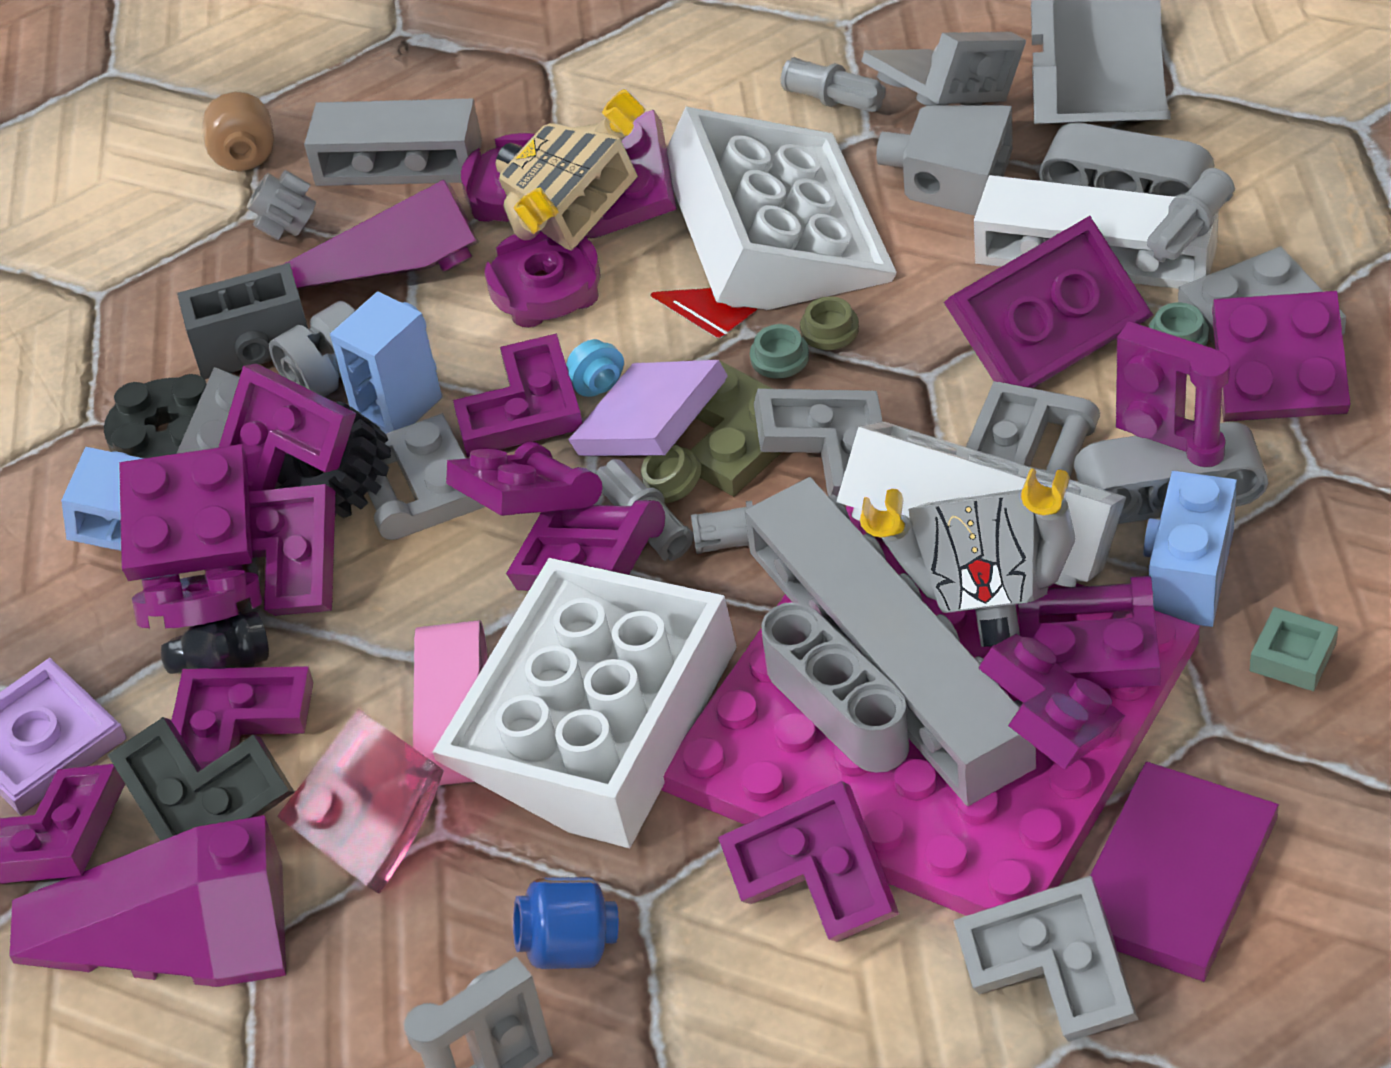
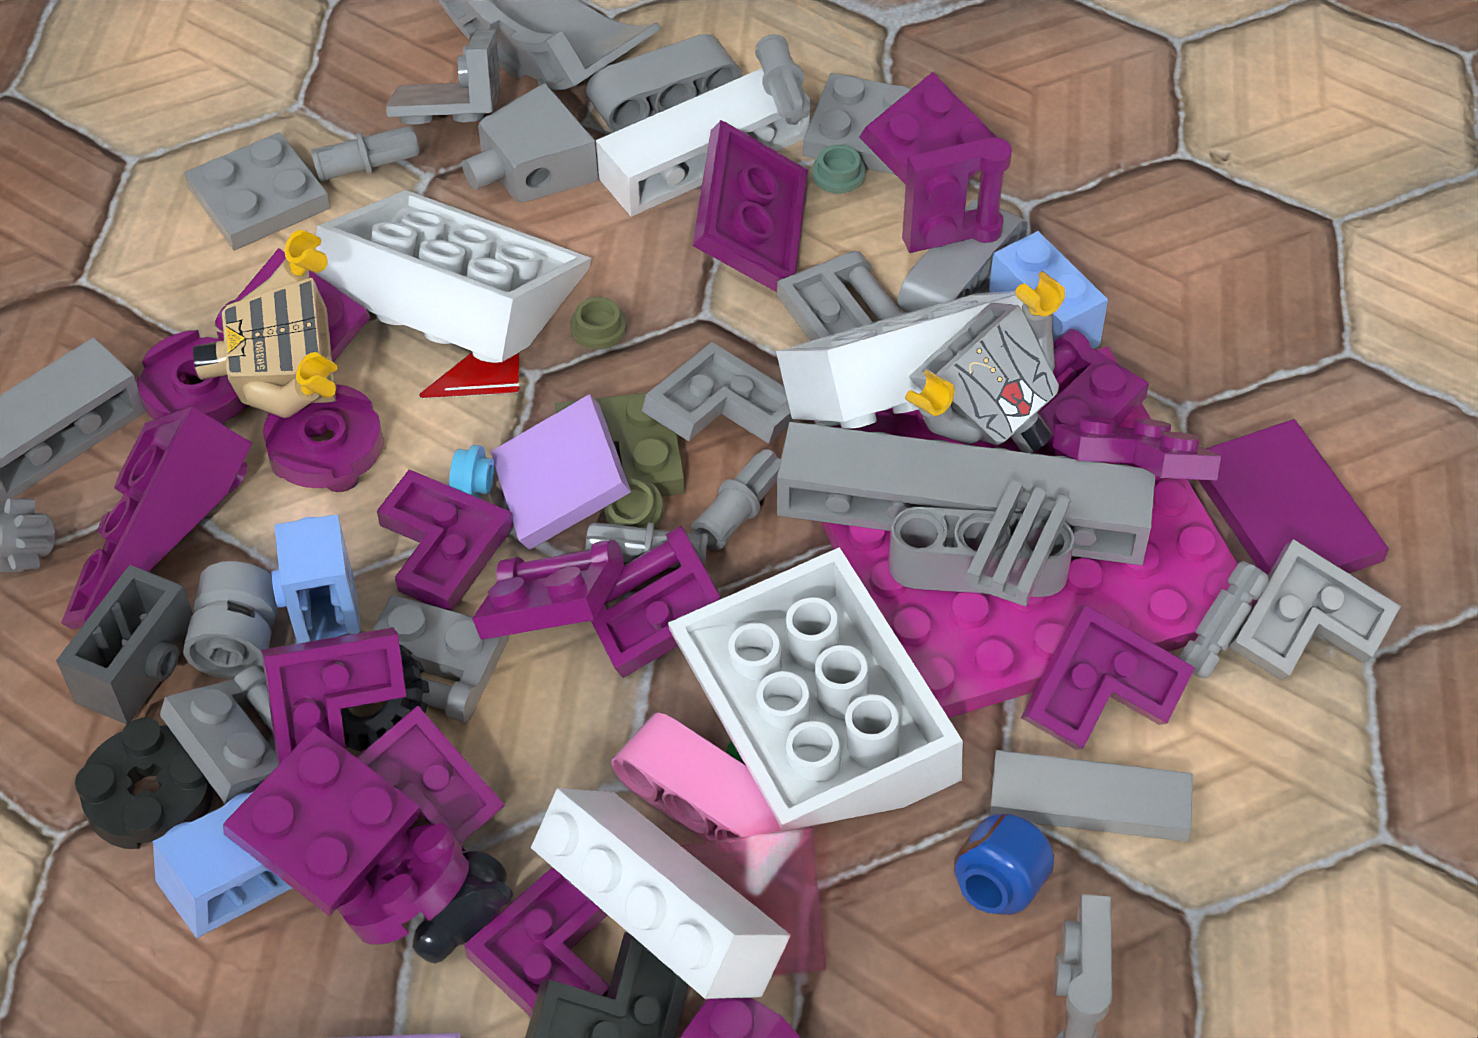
camera: 55 degrees left, 5 degrees up
sand green plate [750,324,809,378] -> none
sand green plate [1250,607,1338,692] -> none
none -> light grey plate [184,132,330,250]
none -> white brick [531,788,790,999]
none -> light grey tile [965,479,1071,607]
none -> light grey tile [989,750,1193,842]
none -> light grey axle [1179,561,1269,679]

